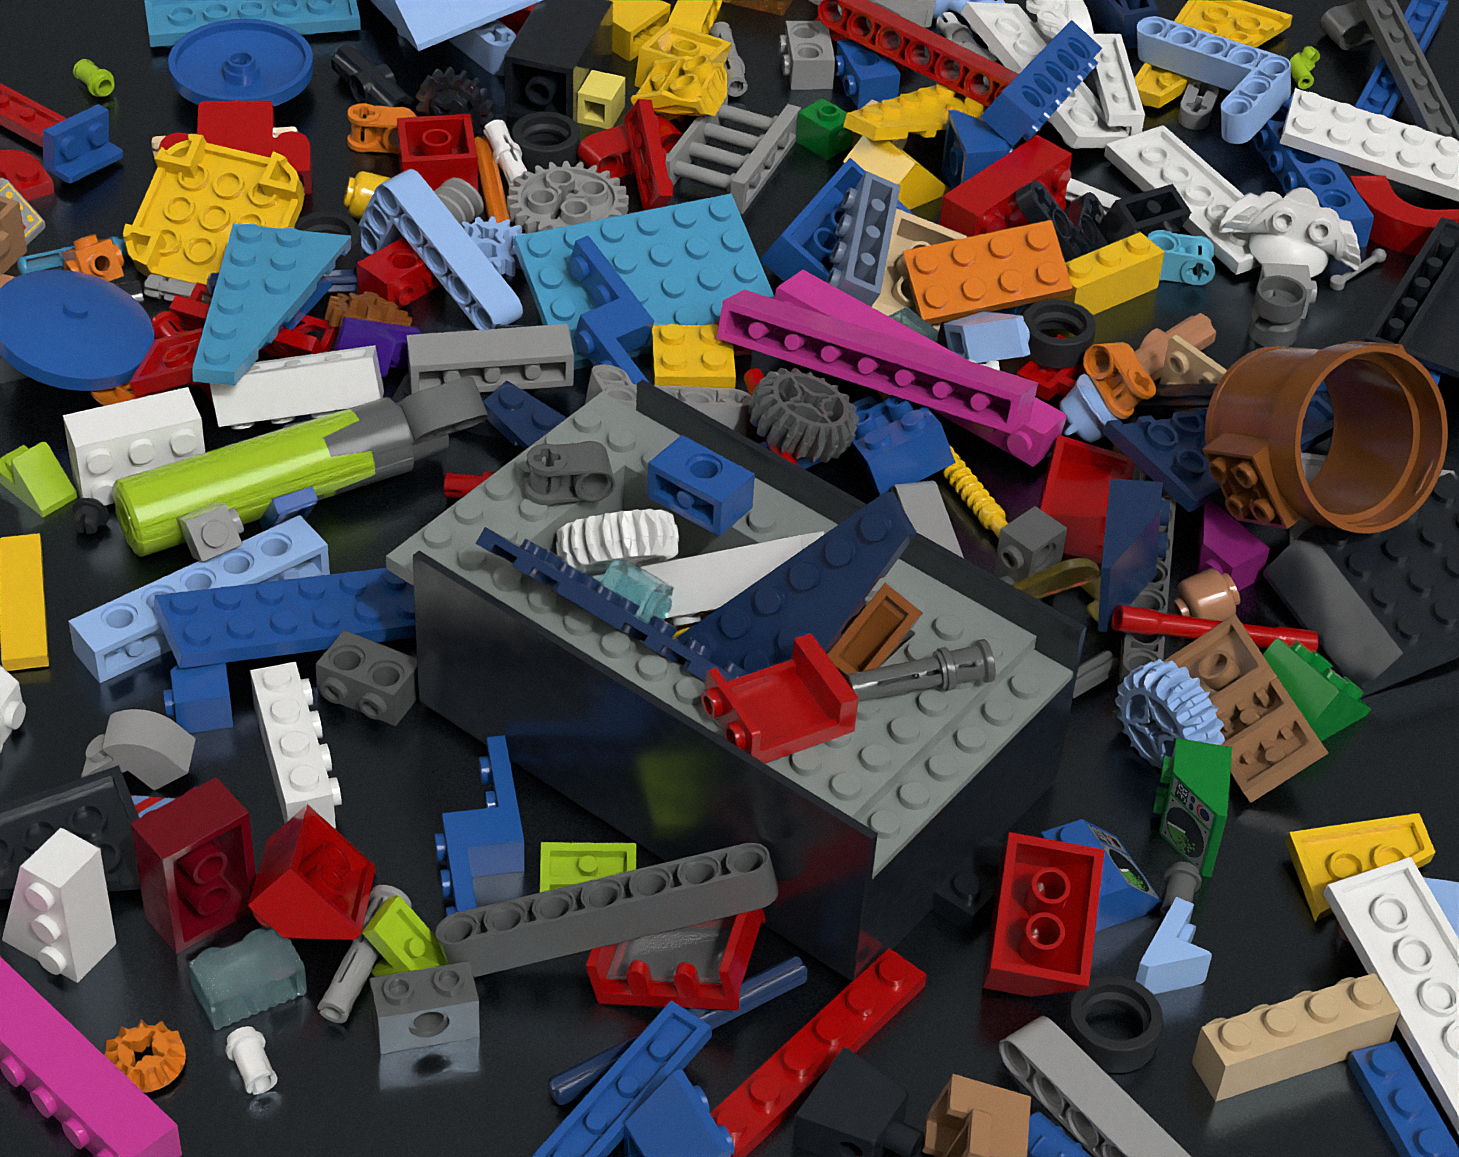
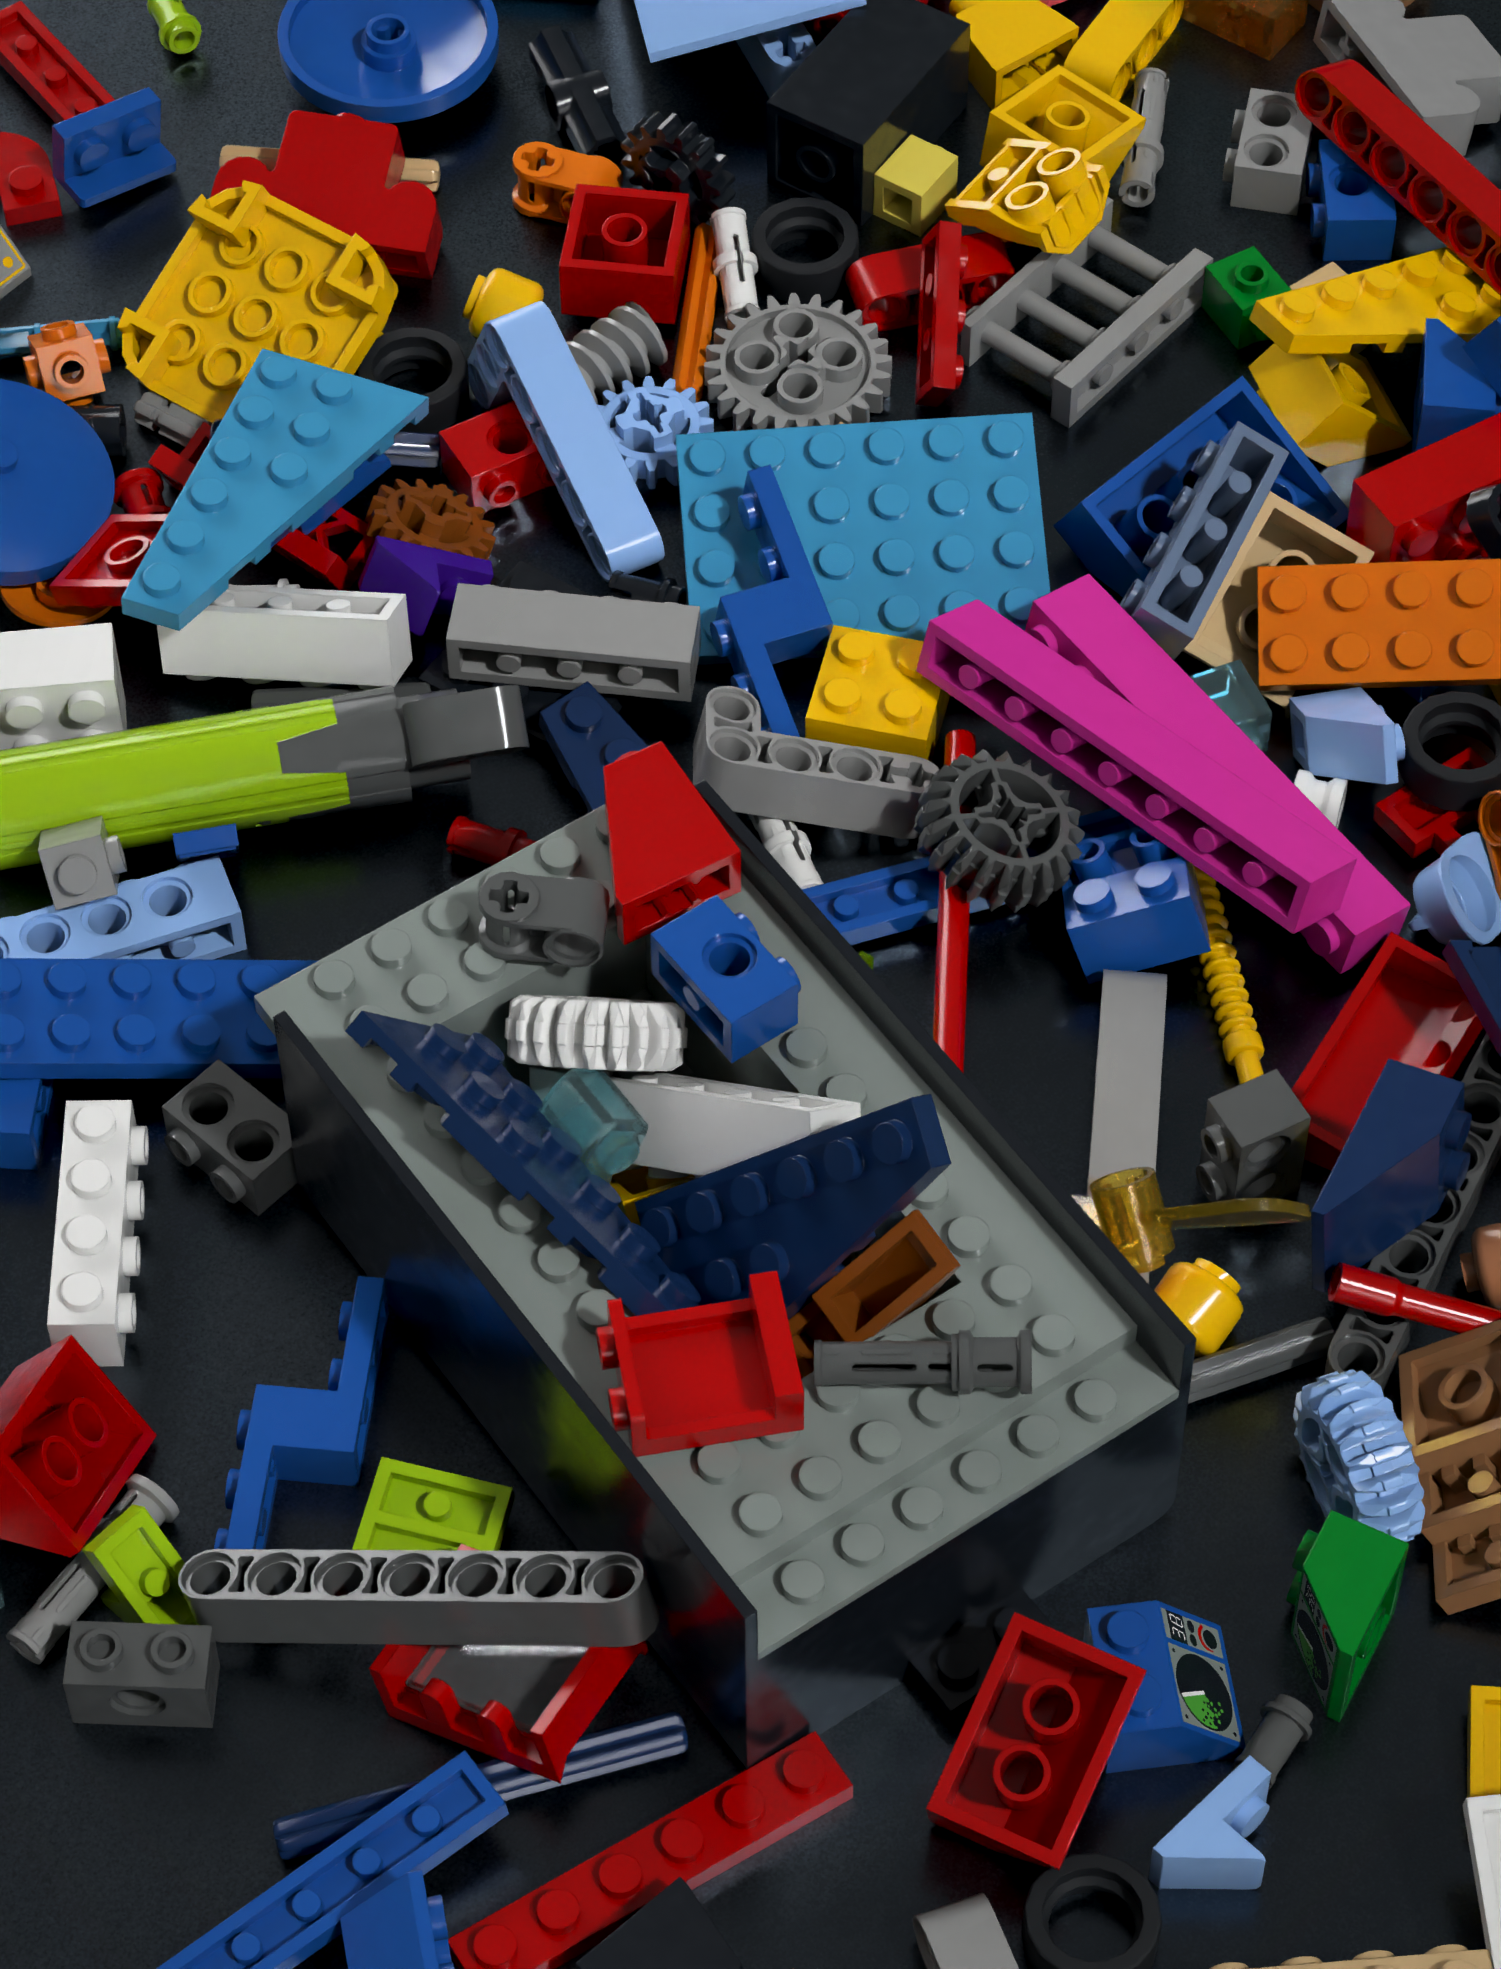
camera: 20 degrees right, 10 degrees up
none -> red slope [603,741,741,946]

